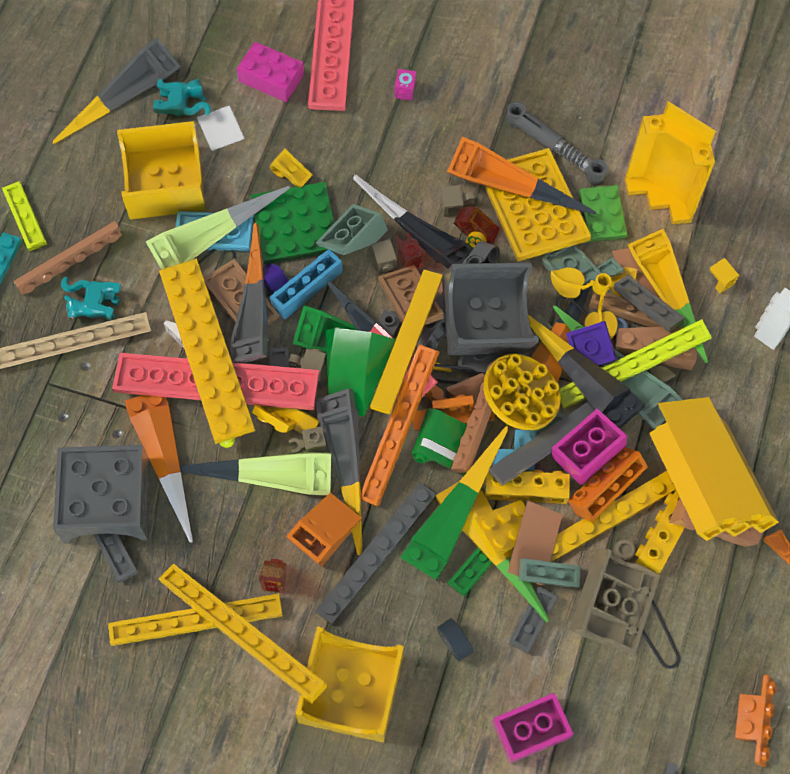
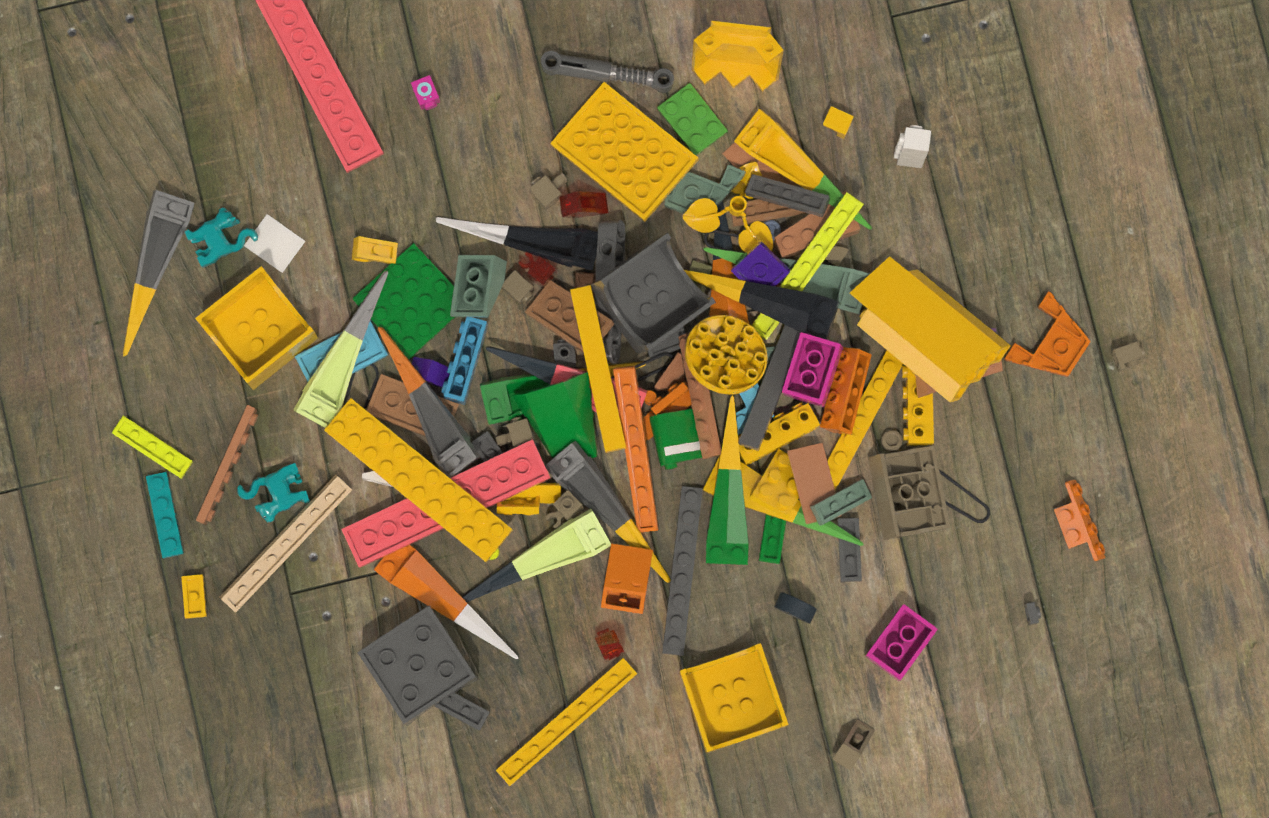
camera: 30 degrees left, 15 degrees up
yellow plate [159,564,327,703] -> none
dark pink brick [237,41,304,102] -> none
orange plate [447,137,596,215] -> none
yellow tile [466,232,487,249] -> none

